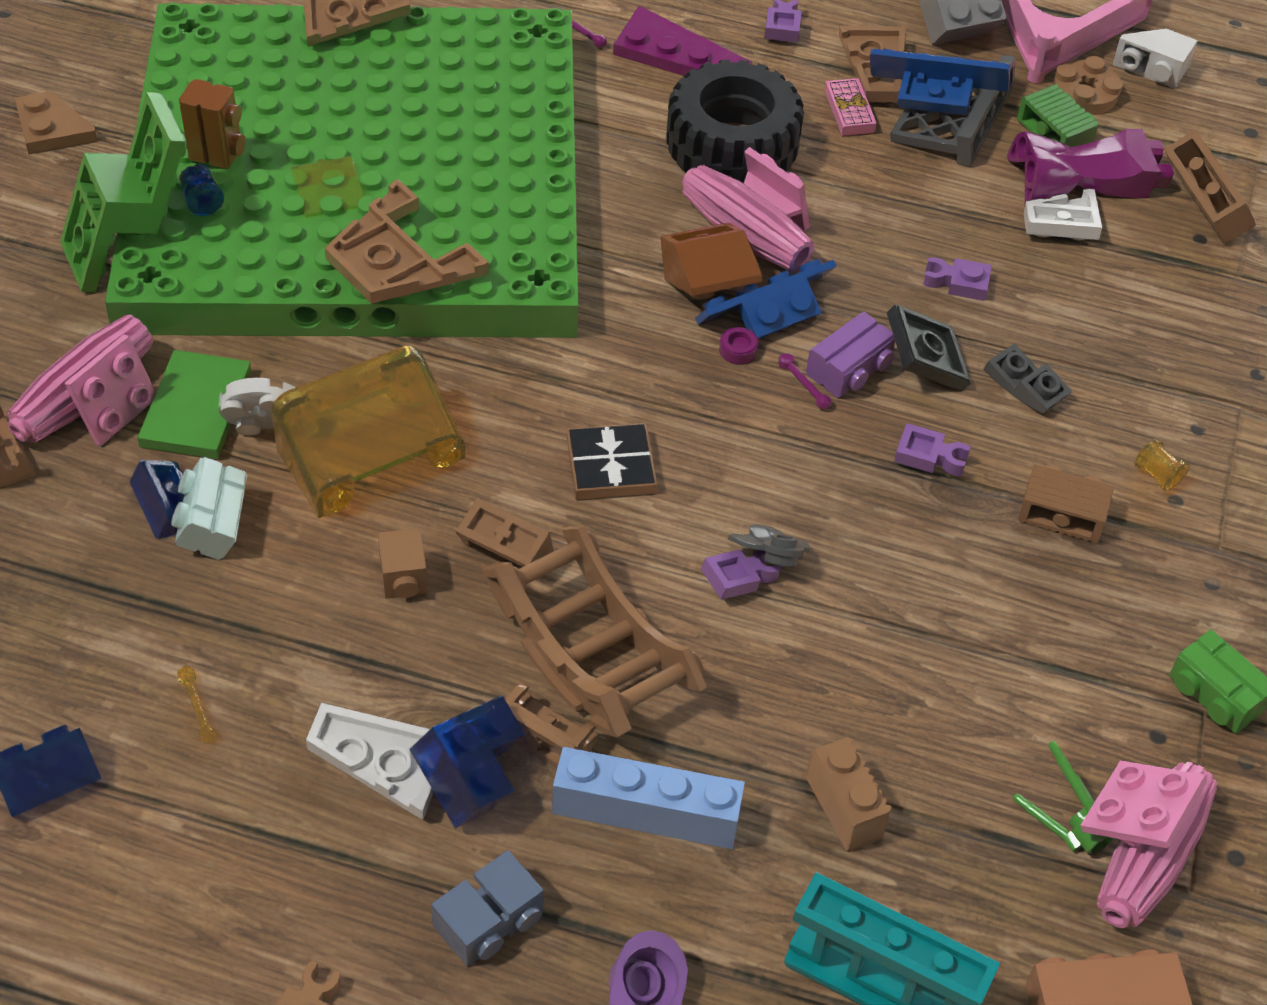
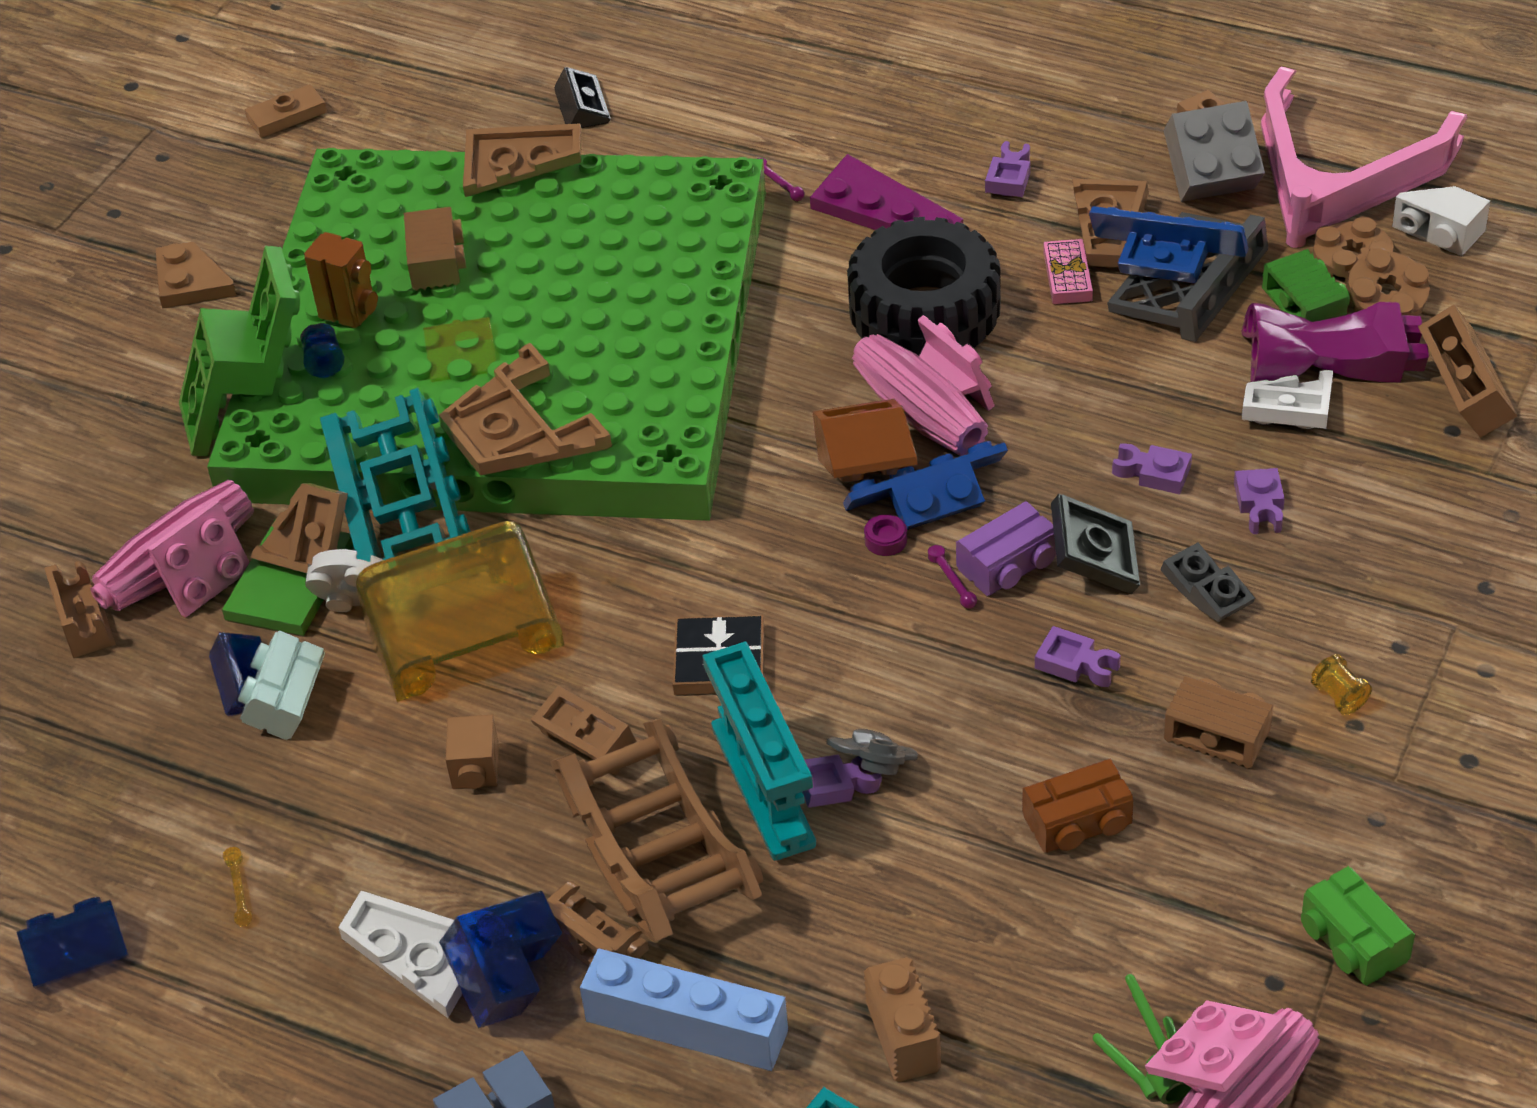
camera: 15 degrees right, 5 degrees down
none -> medium nougat wing [251,483,348,573]
none -> teal fence [320,388,472,575]
none -> medium nougat brick [404,207,466,291]
none -> teal fence [702,641,816,861]
none -> dark orange brick [1022,758,1134,853]
none -> medium lavender plate [1234,468,1285,534]
none -> medium nougat plate [1346,248,1430,316]

